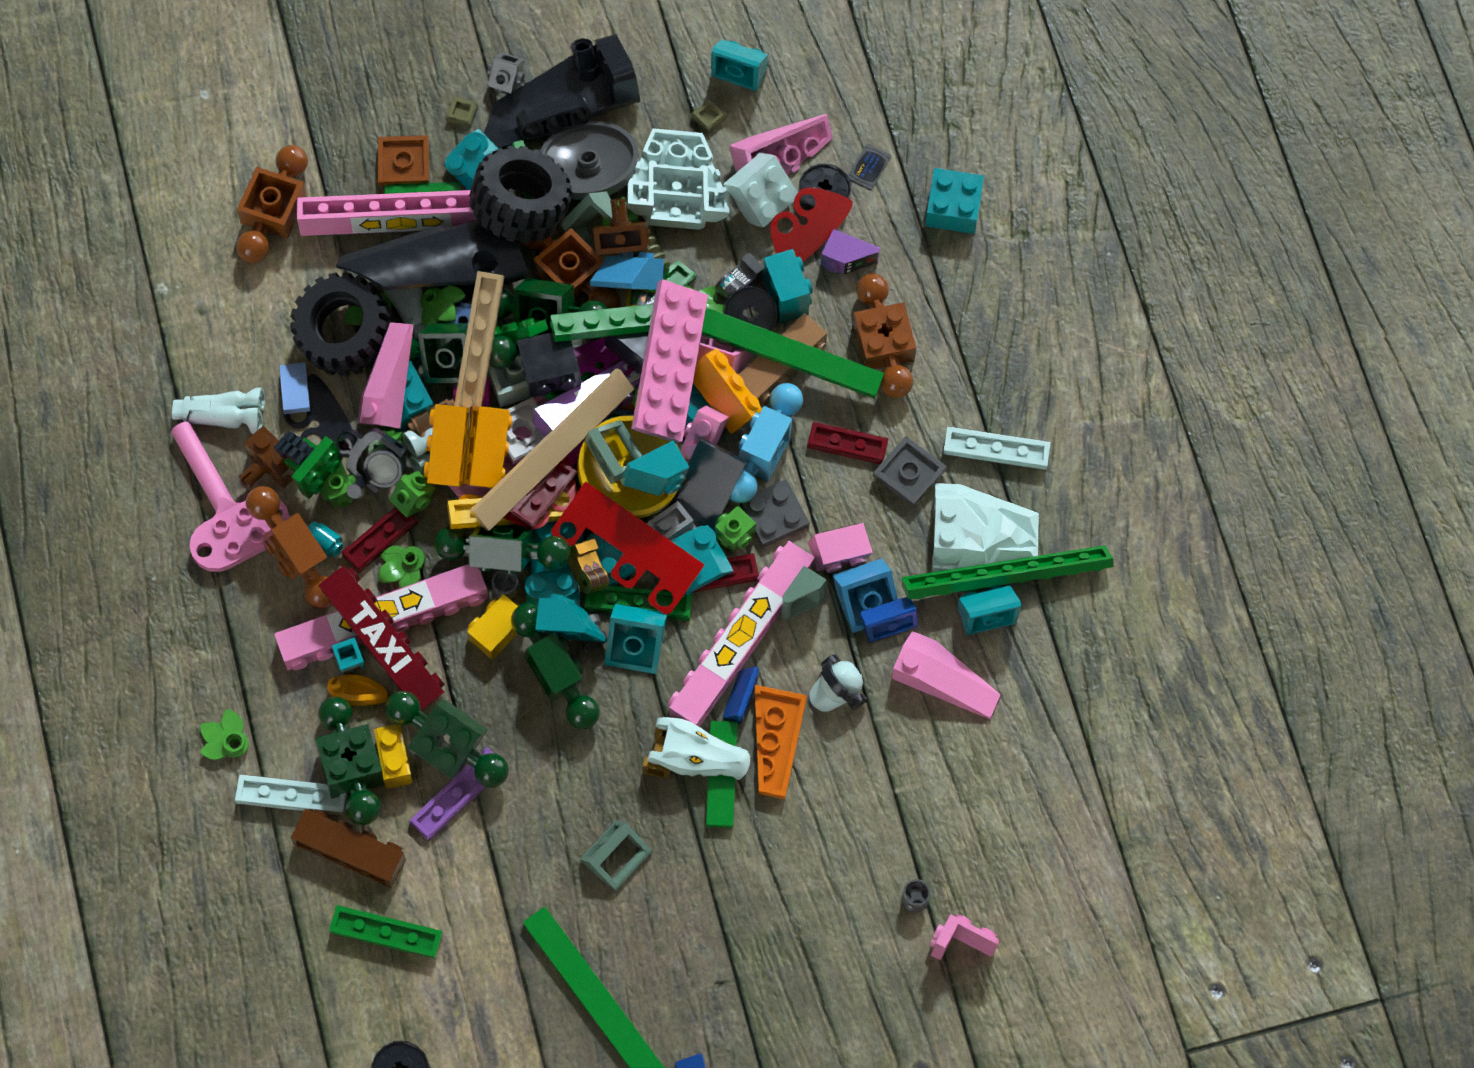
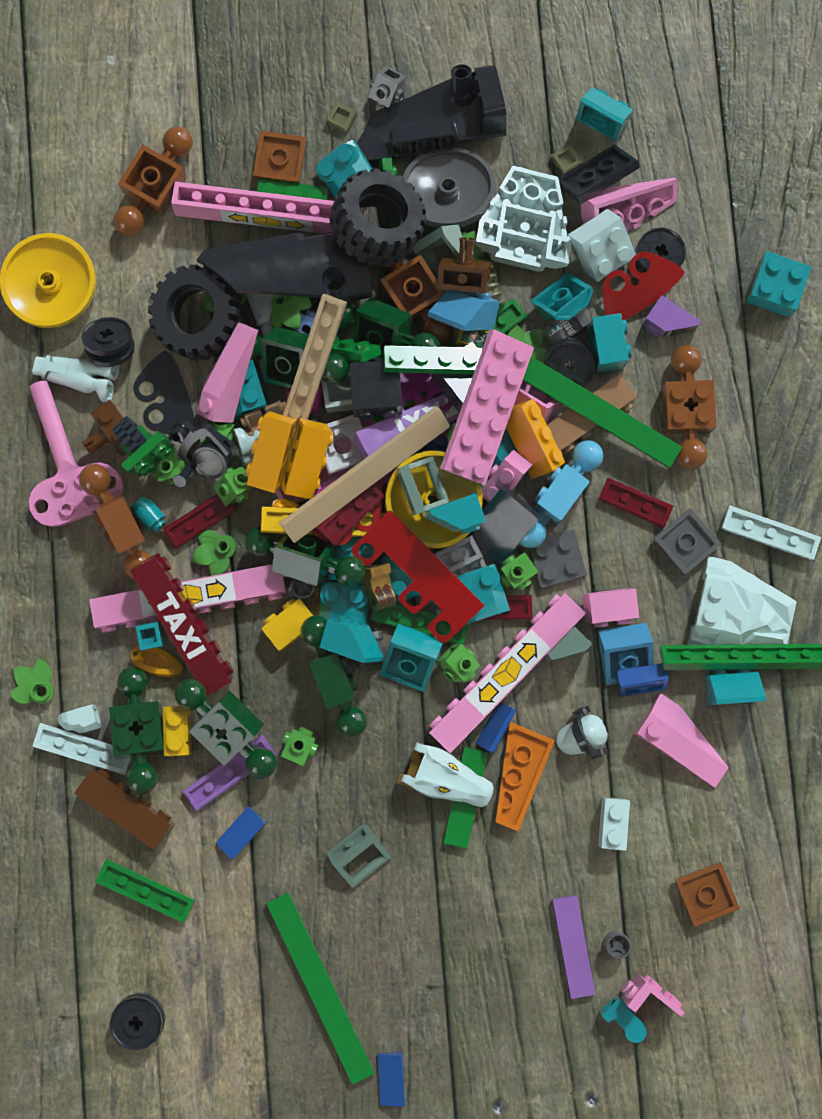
camera: 15 degrees right, 15 degrees up
light blue slope [280,362,310,414] -> none
sticker [848,144,891,190] -> none
none -> yellow dish [0,233,96,328]
none -> light aqua rock [58,704,102,734]
none -> black wheel [81,317,135,367]
none -> blue slope [216,806,266,860]
none -> bright green brick [281,727,318,766]
none -> bright green brick [436,644,480,682]
none -> teal slope [531,272,593,320]
none -> medium lavender tile [552,895,596,999]
none -> black tile [558,144,640,205]
none -> light aqua brick [598,797,630,851]
none -> teal leg [599,995,647,1043]
none -> dark orange plate [674,861,740,927]

